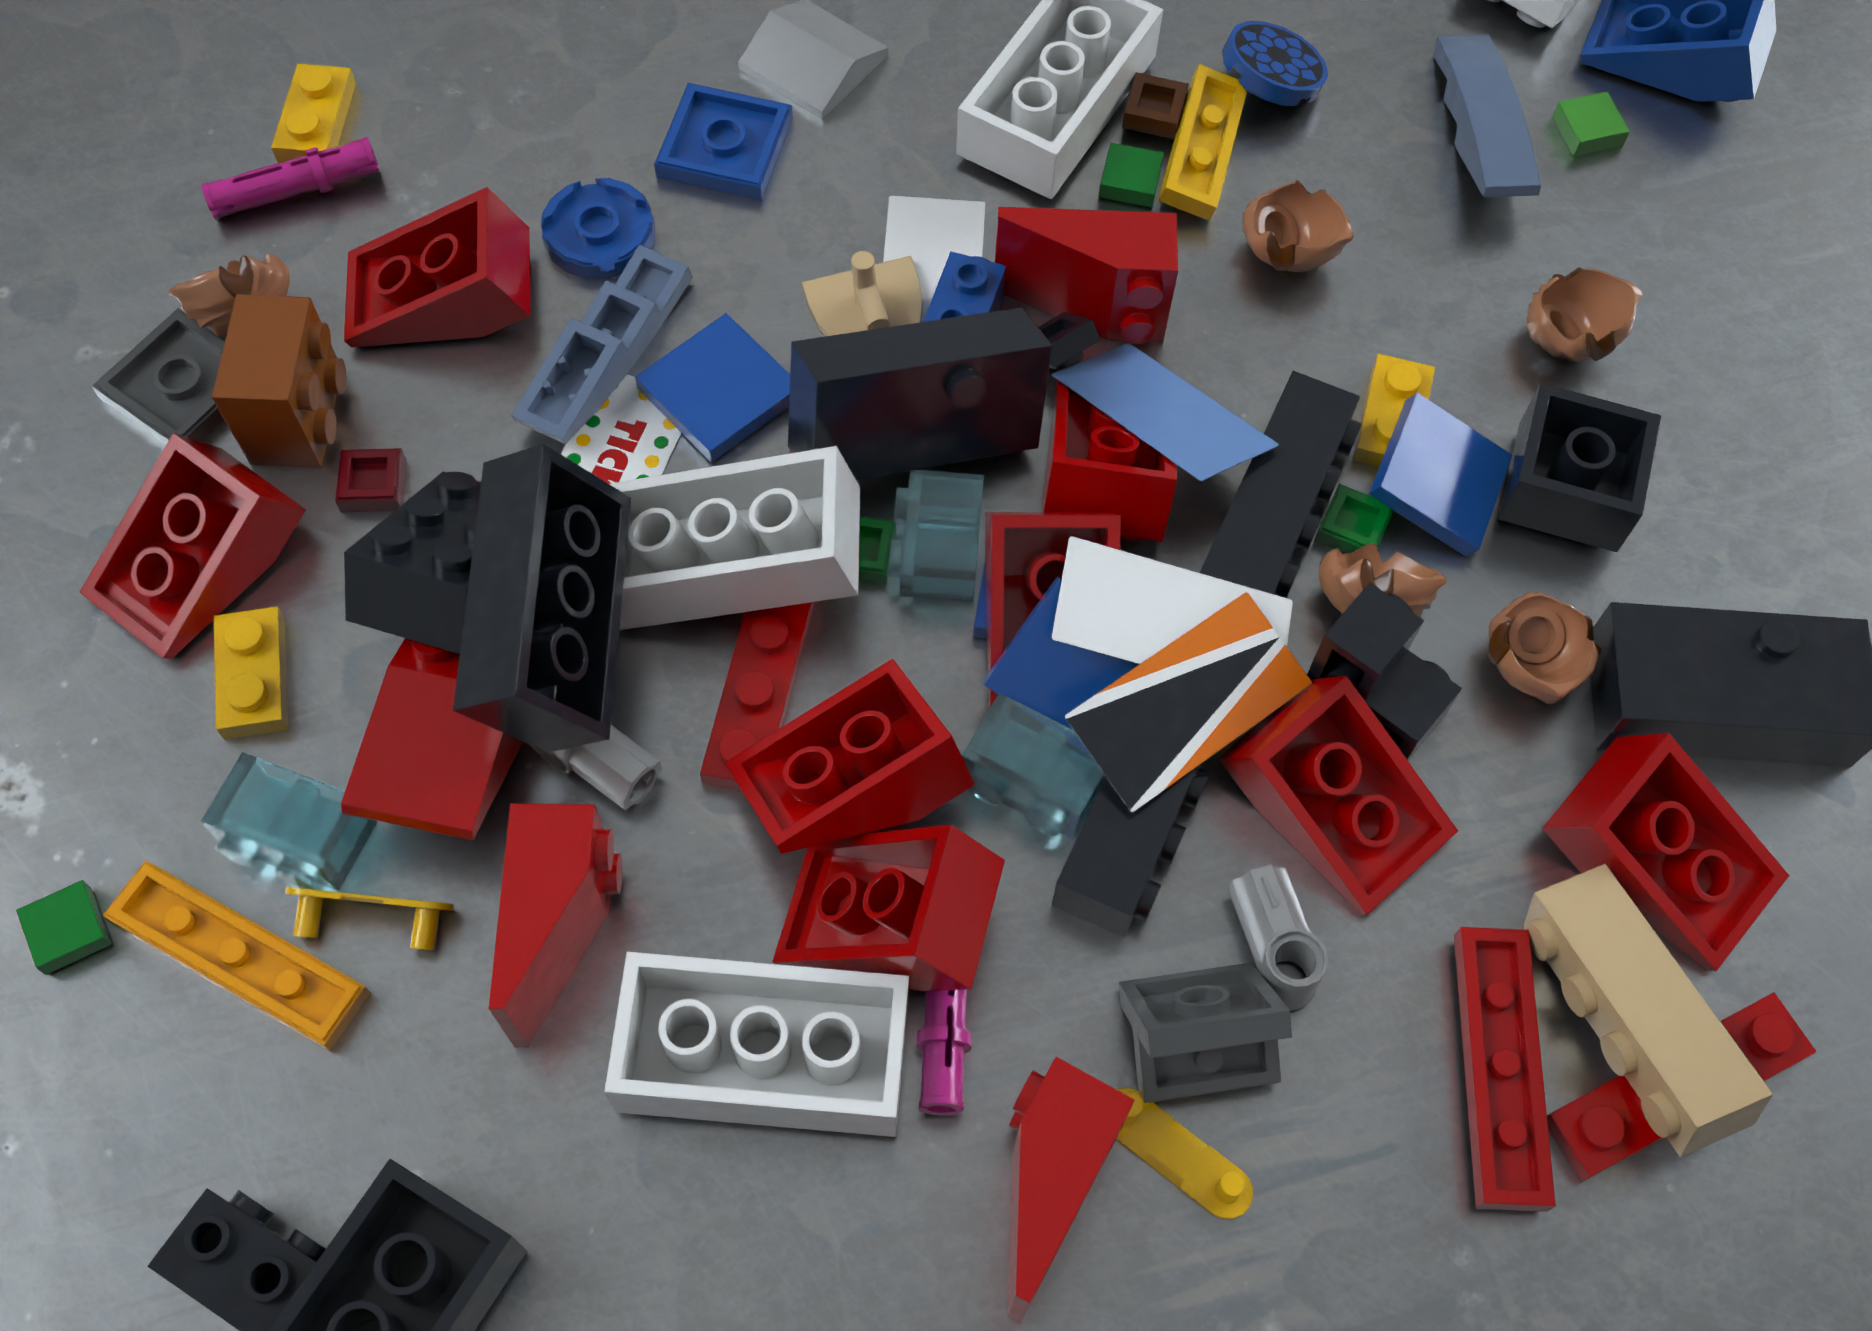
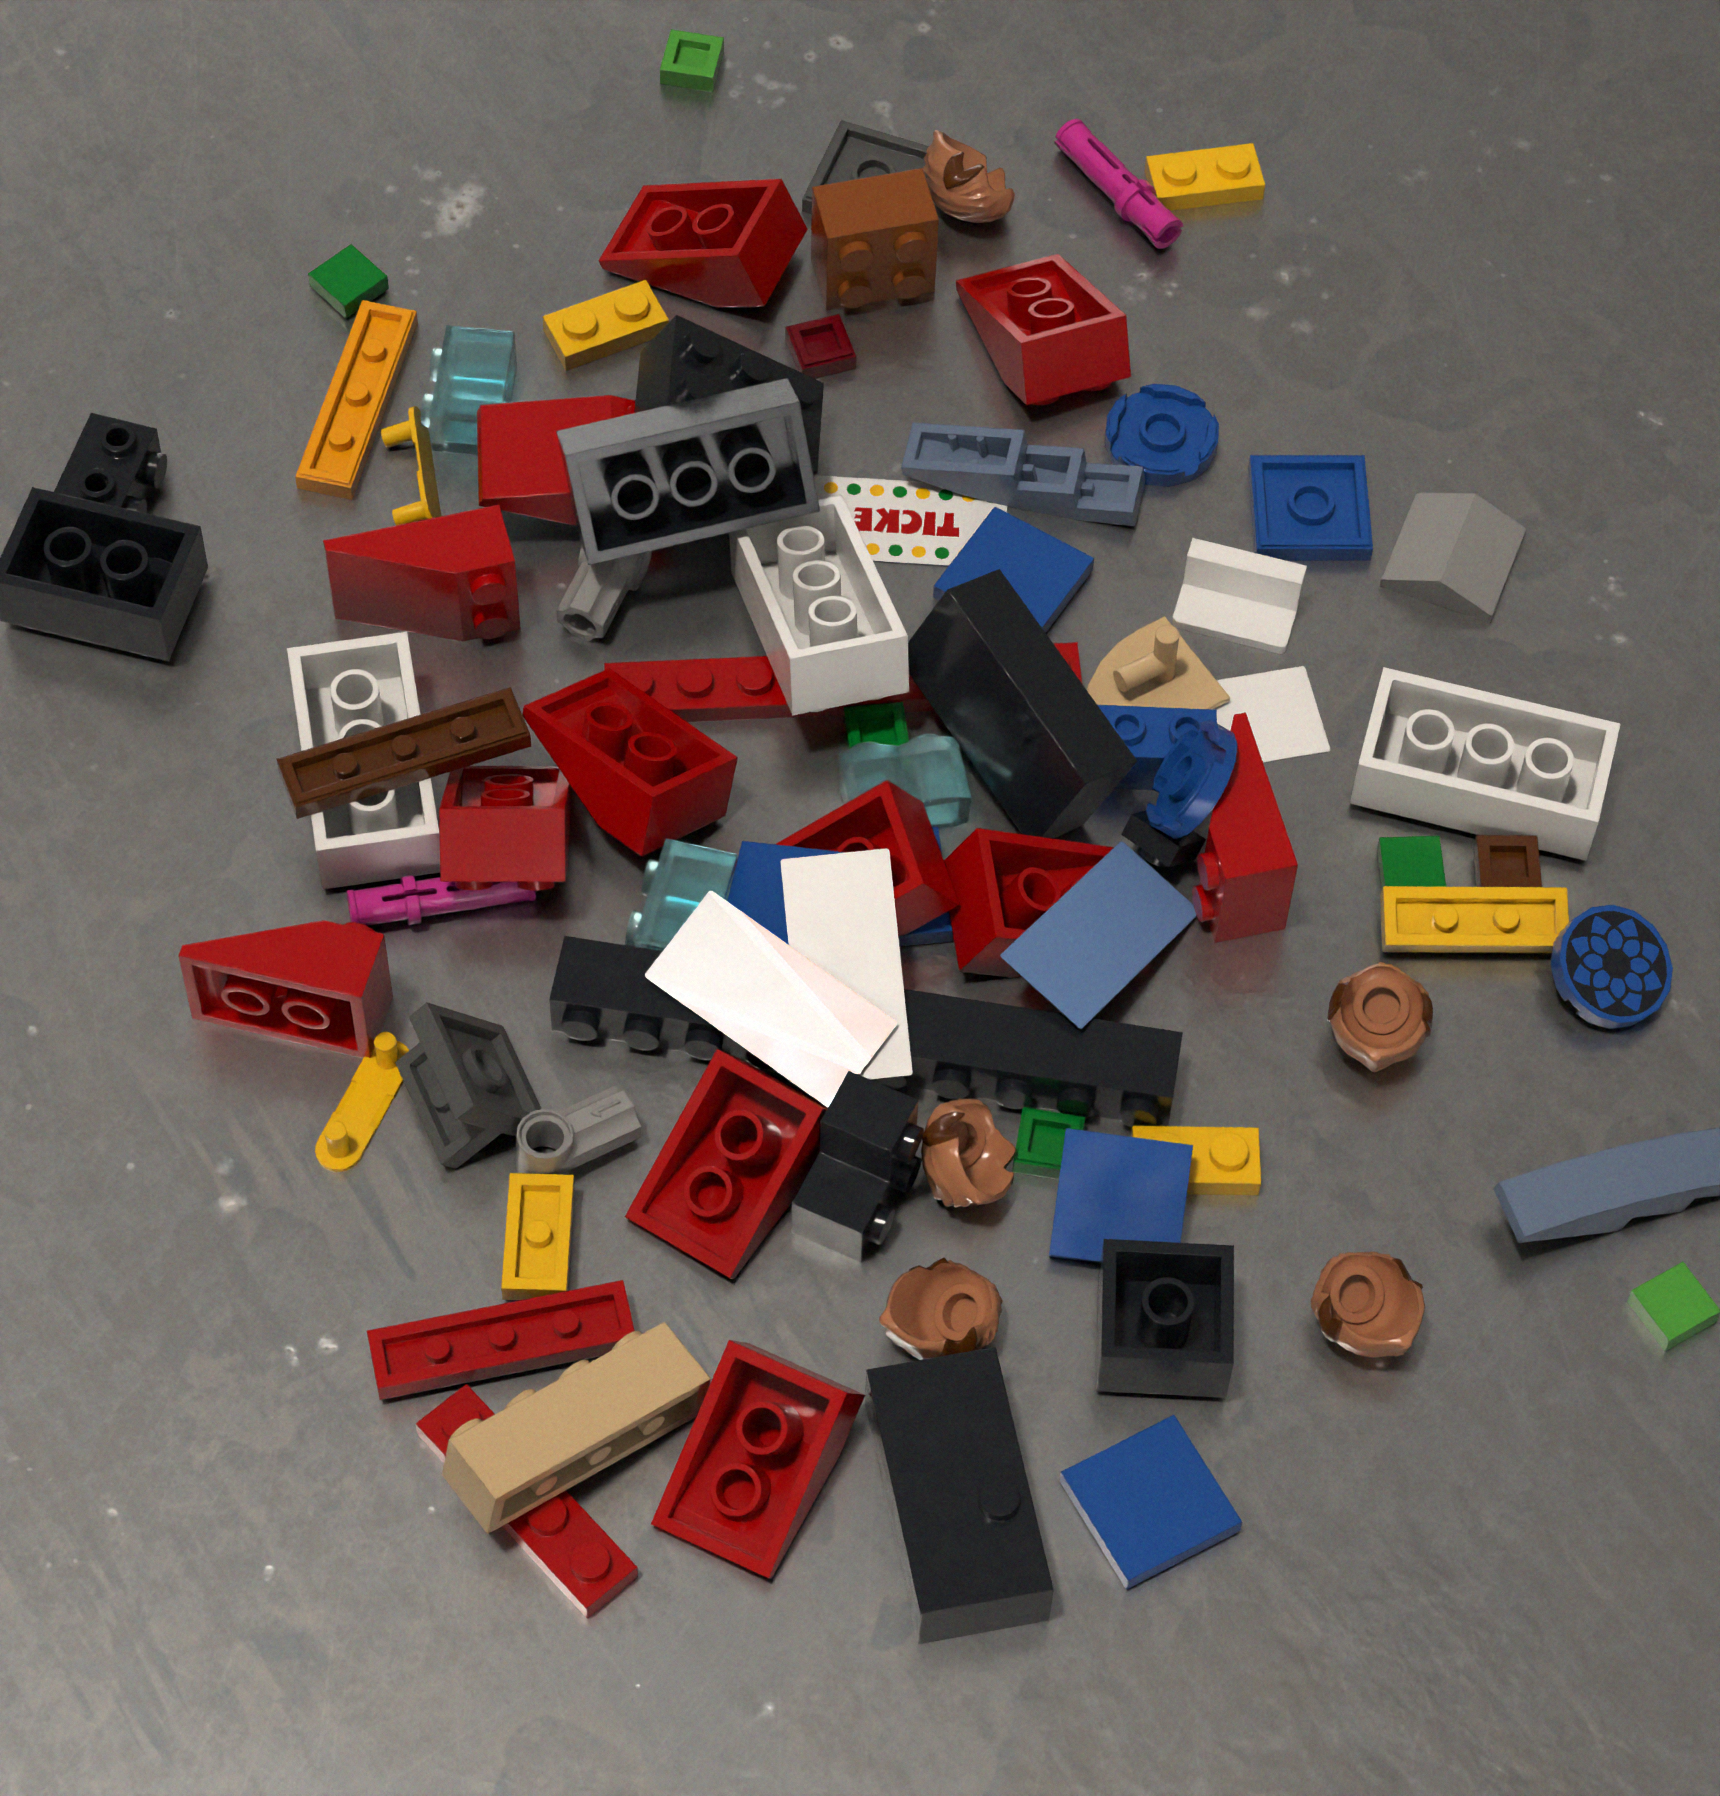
camera: 75 degrees right, 5 degrees down
none -> reddish brown tile [277,687,532,819]
none -> yellow plate [501,1173,575,1300]
none -> blue tile [1059,1415,1242,1590]
none -> blue tile [1146,720,1238,839]
none -> white panel [1172,538,1307,654]

